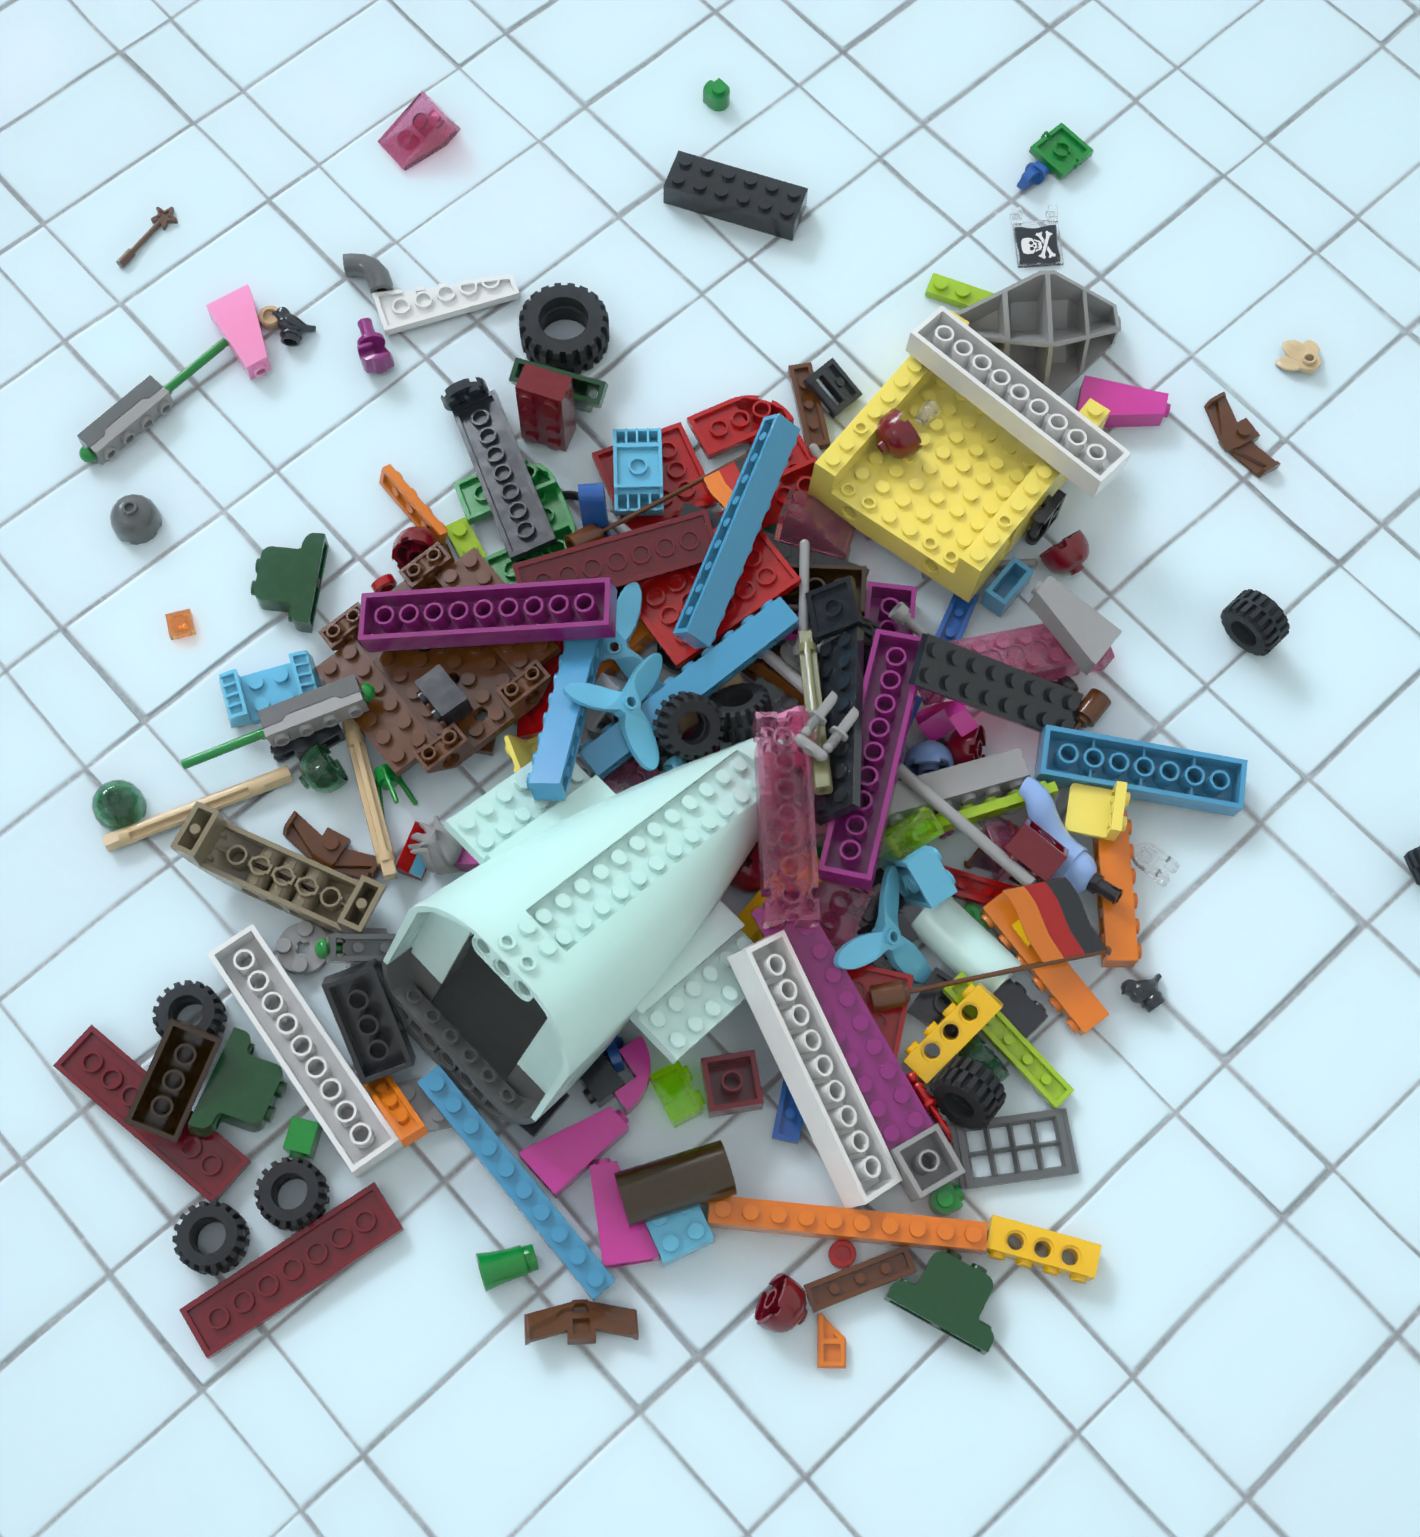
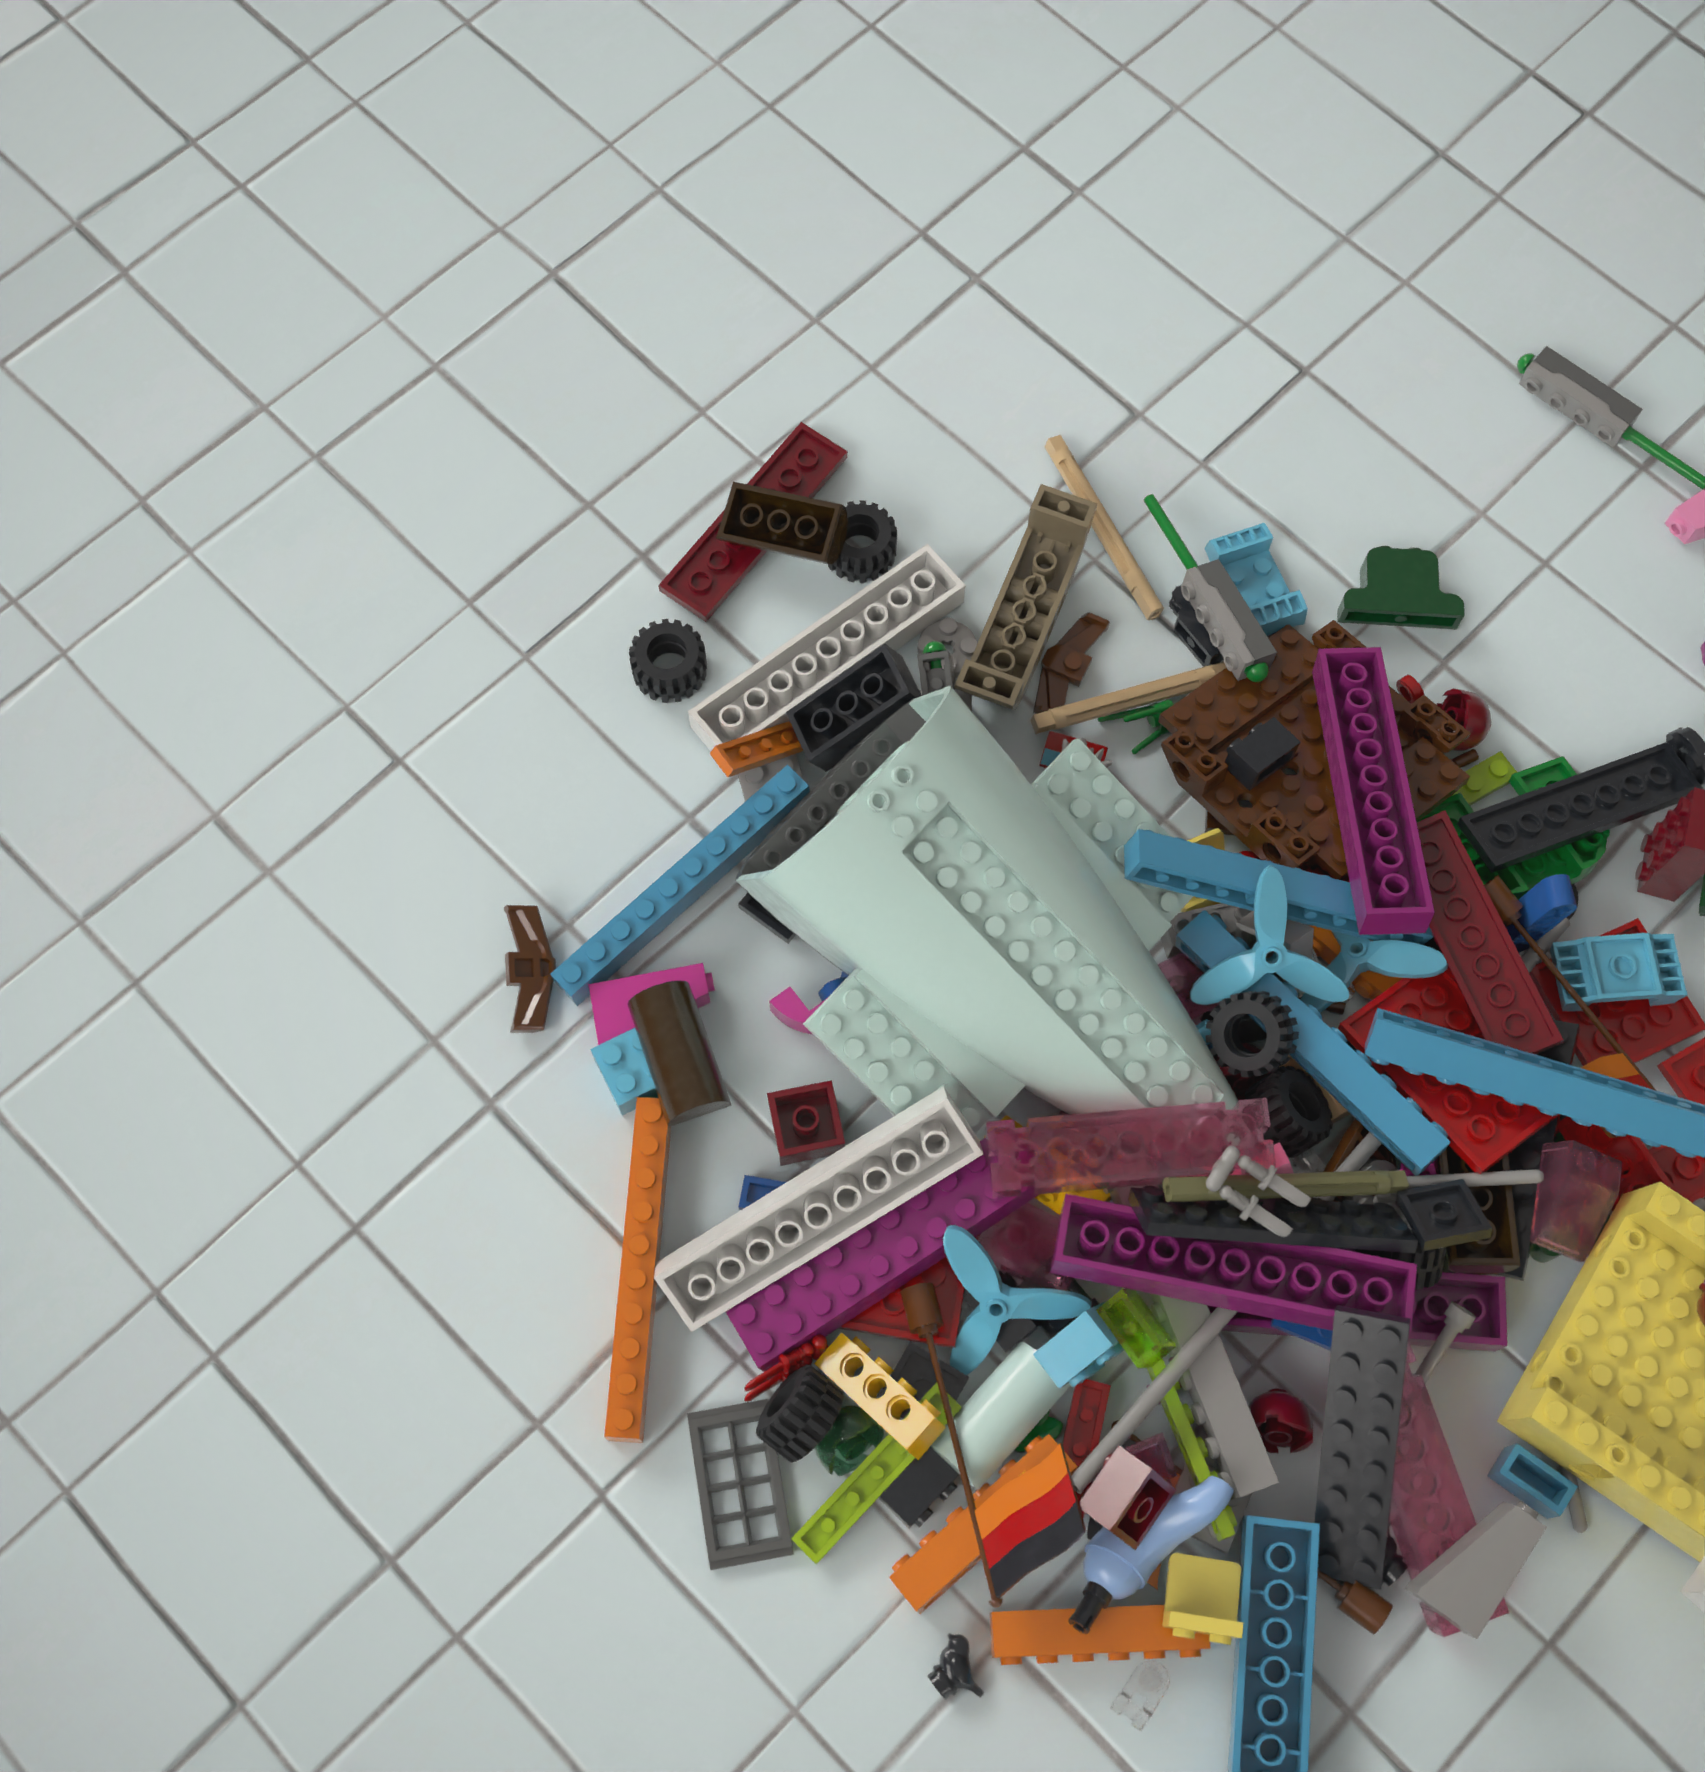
camera: 90 degrees right, 0 degrees up
clear green cylinder [92,780,147,832] -> none
dark grey cylinder [110,494,162,545] -> none
clear orange plate [165,609,196,640] -> none
black tyre [172,1200,250,1276] -> none
dark red plate [179,1182,404,1359] -> none
dark green brick [188,1027,287,1138] -> none
green brick [283,1116,323,1161] -> none
clear green cylinder [299,741,348,794] -> none
orange plate [379,464,448,544] -> none
green plant [476,1244,539,1292] -> none
dark pink slope [518,1106,629,1199] -> none
black piece [576,1054,625,1108] -> none
clear neon green brick [650,1060,706,1128] -> none
dark red cylinder [754,1273,808,1333] -> none
reddish brown plate [803,1245,917,1313] -> none
orange tile [817,1313,846,1369] -> none
red tile [828,1240,856,1269] -> none
dark green brick [884,1249,994,1355] -> none
light grey brick [889,1123,966,1202] -> none
medium blue cylinder [903,739,954,776] -> none
dark pink brick [915,701,979,741] -> none
green plate [928,1181,965,1216] -> none
blue plate [935,594,979,645] -> none
yellow brick [985,1215,1102,1284] -> none
black plate [1025,489,1067,545] -> none
dark red cylinder [1039,530,1090,576] -> none

